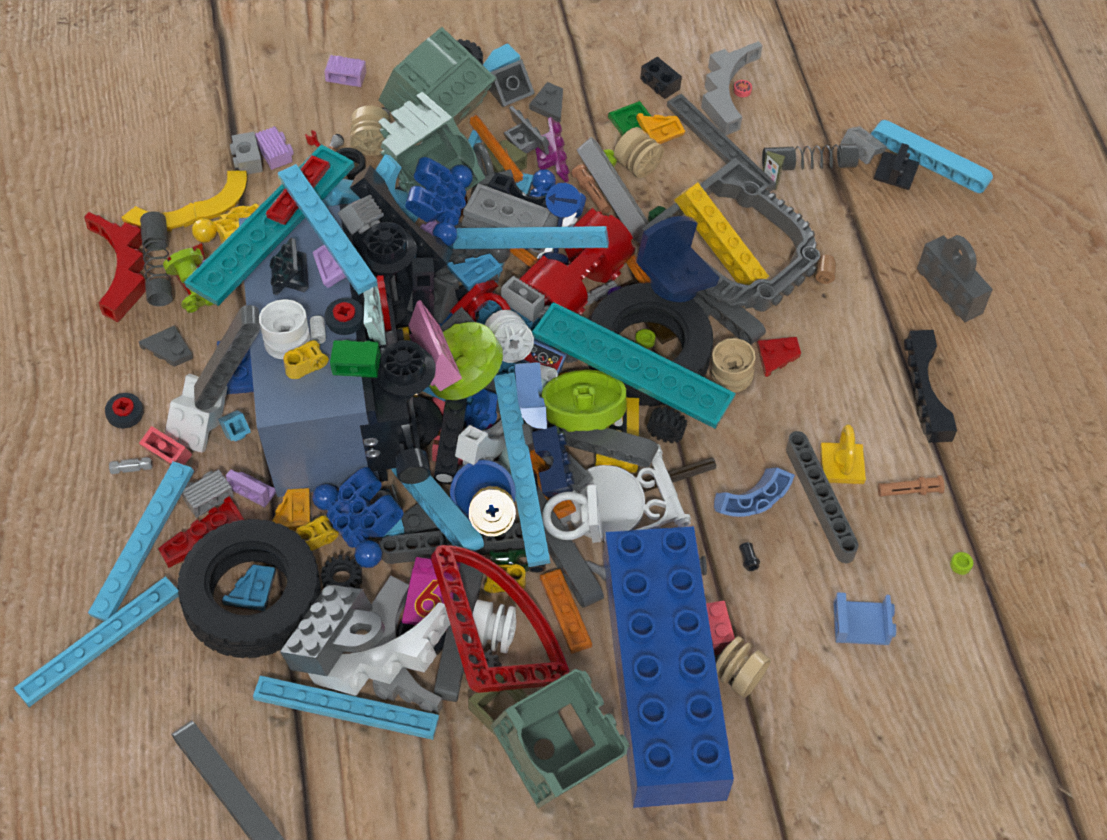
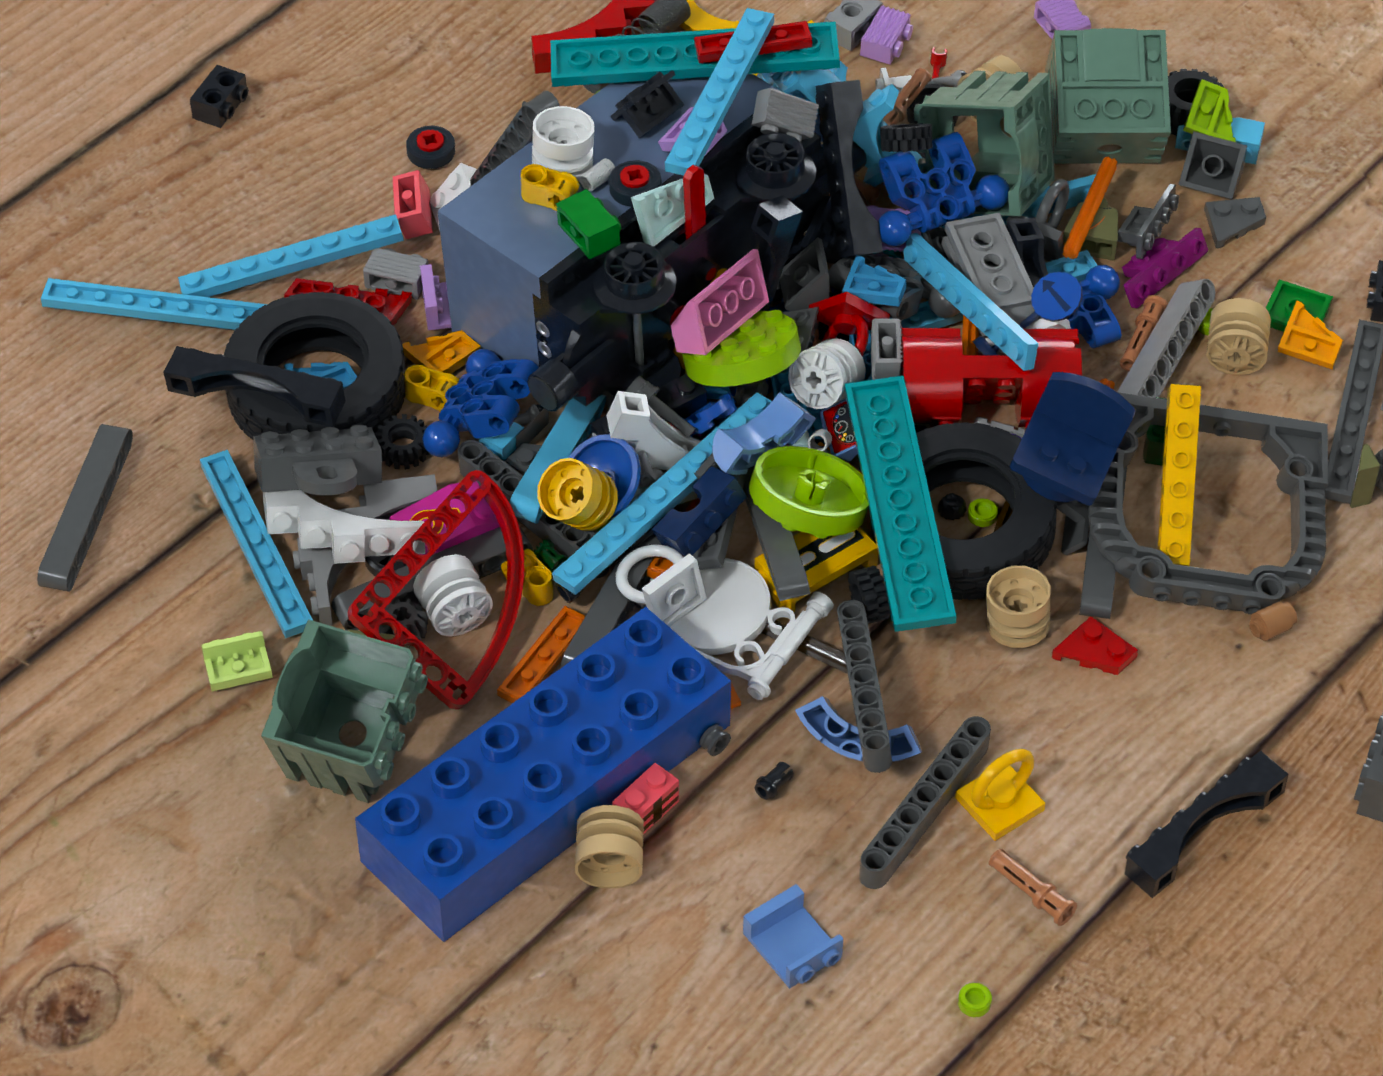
camera: 55 degrees right, 5 degrees down
light grey axle [109,457,152,474] -> none
none -> black arch [163,346,346,427]
none -> yellowish green bracket [201,631,273,691]
none -> dark grey piece [626,376,696,438]
none -> dark grey beam [837,600,892,773]
none -> black tyre [880,123,933,152]
none -> lime wing [1183,79,1236,142]

